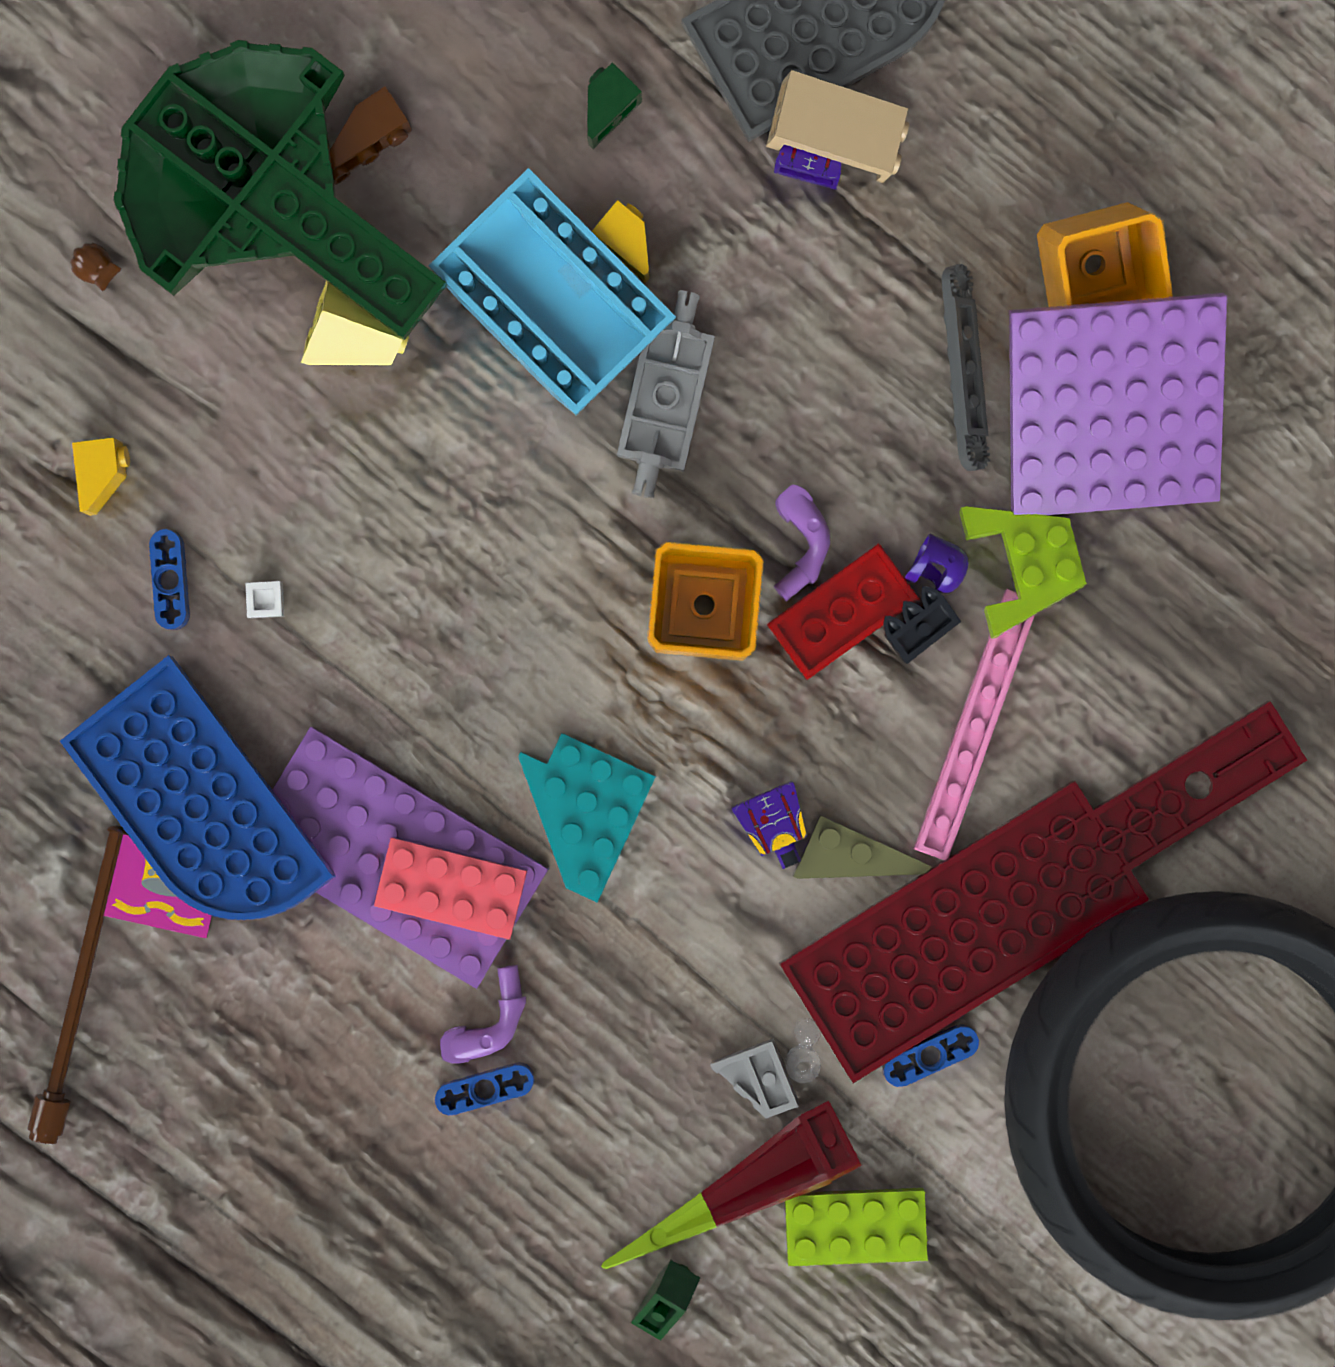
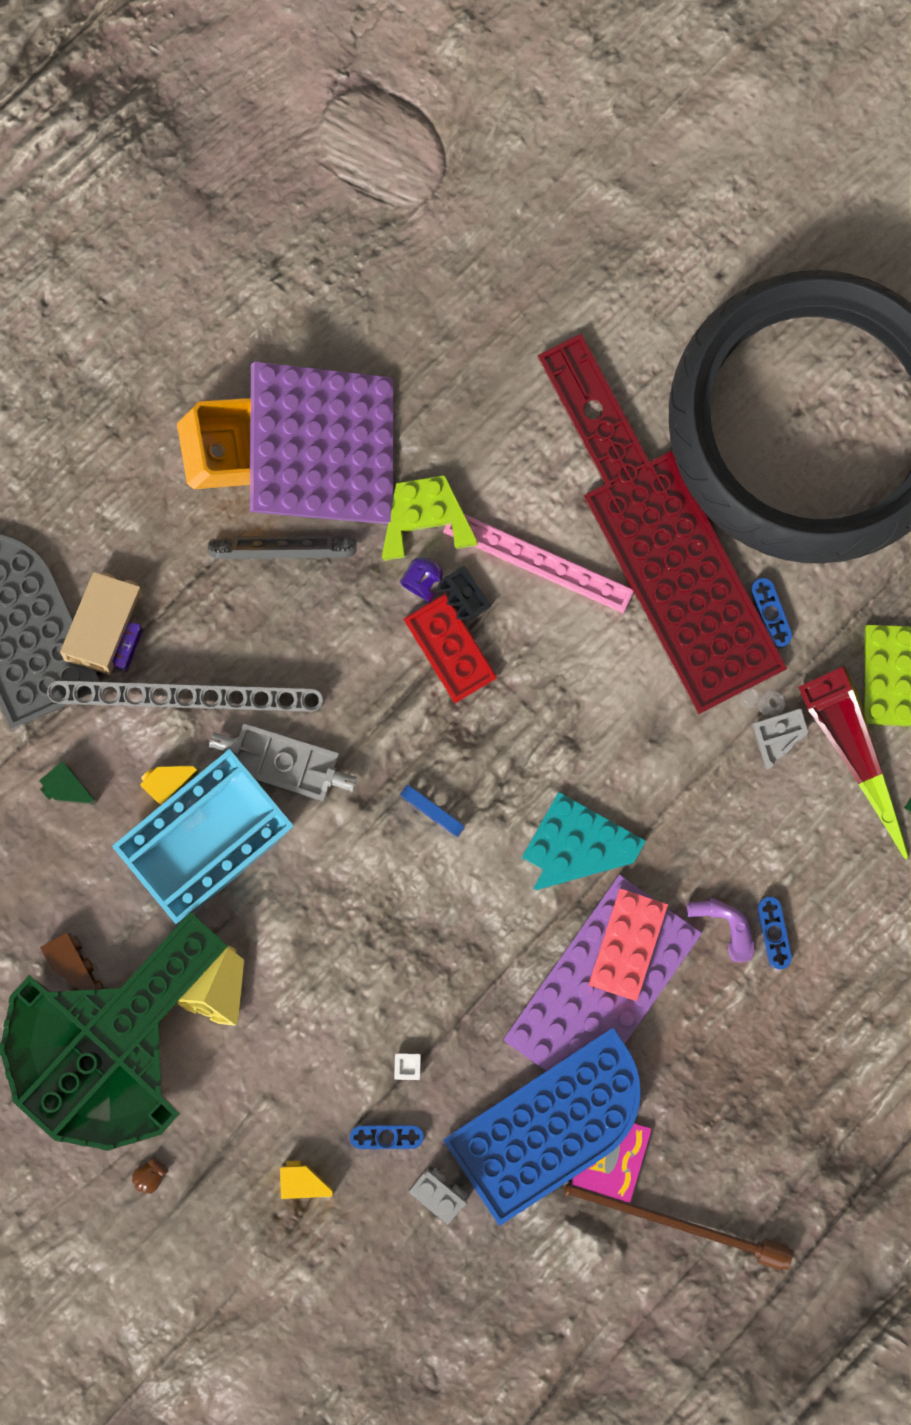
camera: 85 degrees left, 5 degrees down
light orange plate [648,542,763,661] -> none
dark purple torso [731,781,807,869] -> none
medium lavender piece [773,484,830,602] -> none
olive wing [793,816,931,879] -> none
none -> light grey beam [47,681,323,712]
none -> blue beam [400,785,465,838]
none -> light grey bracket [409,1168,468,1225]

